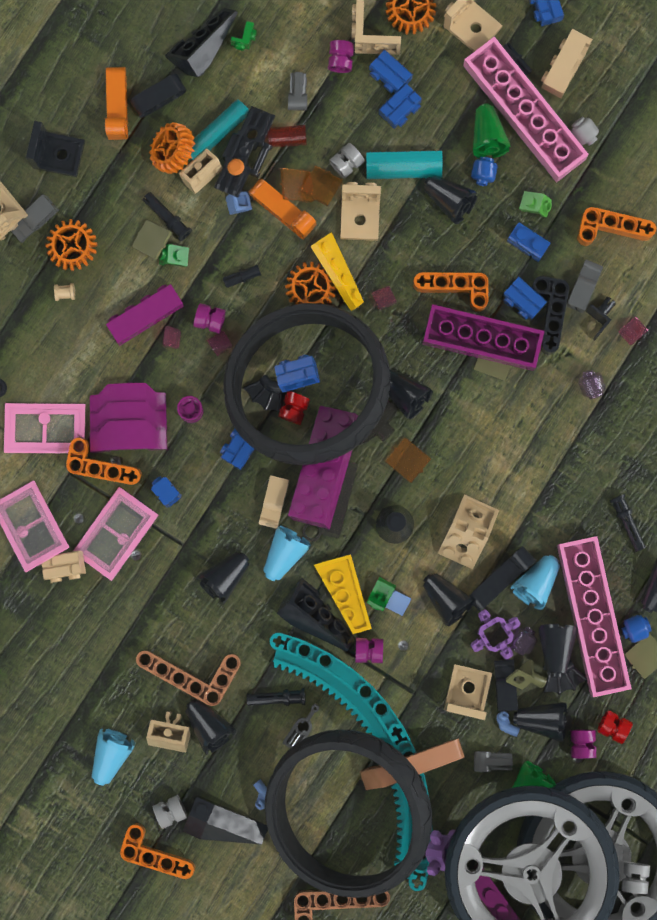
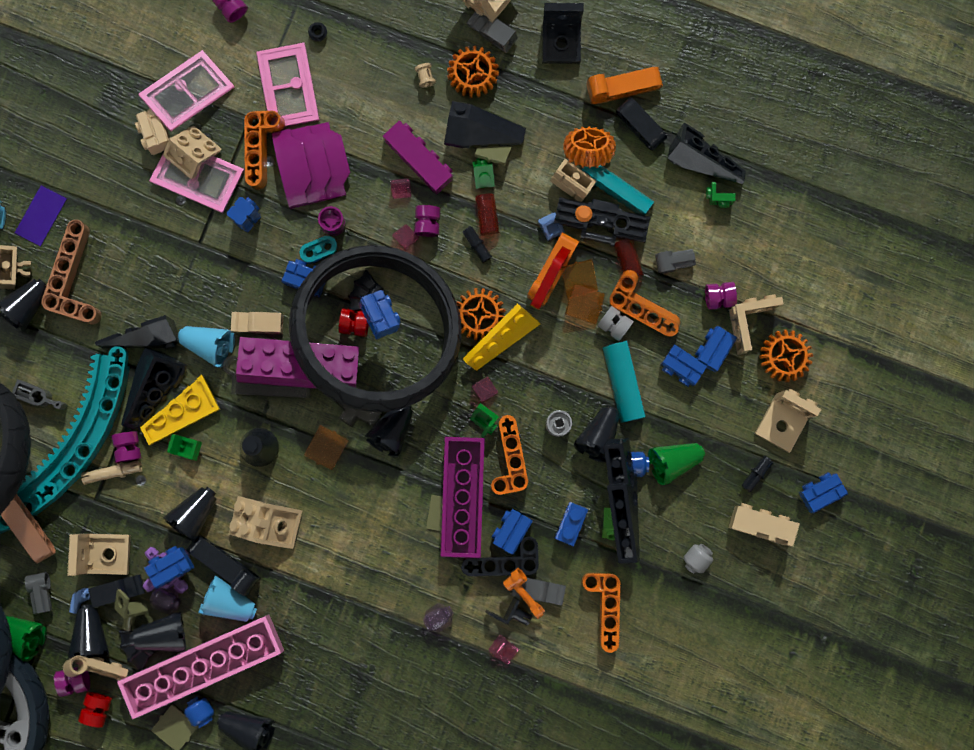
camera: 75 degrees right, 0 degrees up
black pin [142,192,192,241] -> none
black cone [196,552,249,605] -> none
black pin [247,688,306,706] -> none
tan bracket [340,182,381,241] -> none
medium blue slope [386,590,411,616] -> none
bright pink brick [463,37,589,183] -> none
black pin [609,494,646,552] -> none
none -> dark purple sticker [15,185,67,246]
none -> tan plate [63,656,128,680]
none -> tan pin [81,460,142,485]
none -> black wedge [95,315,179,350]
none -> blue brick [145,546,194,589]
none -> tan bracket [163,126,221,179]
none -> teal plate [299,236,338,264]
none -> black wedge [444,101,526,148]
none -> green bracket [469,403,499,438]
none -> clear red brick [475,193,499,236]
none -> orange brick [503,568,545,619]
none -> red beam [530,246,571,310]
none -> light grey wheel [546,410,572,437]
none -> black brick [604,438,640,563]
none -> orange beam [610,270,680,336]

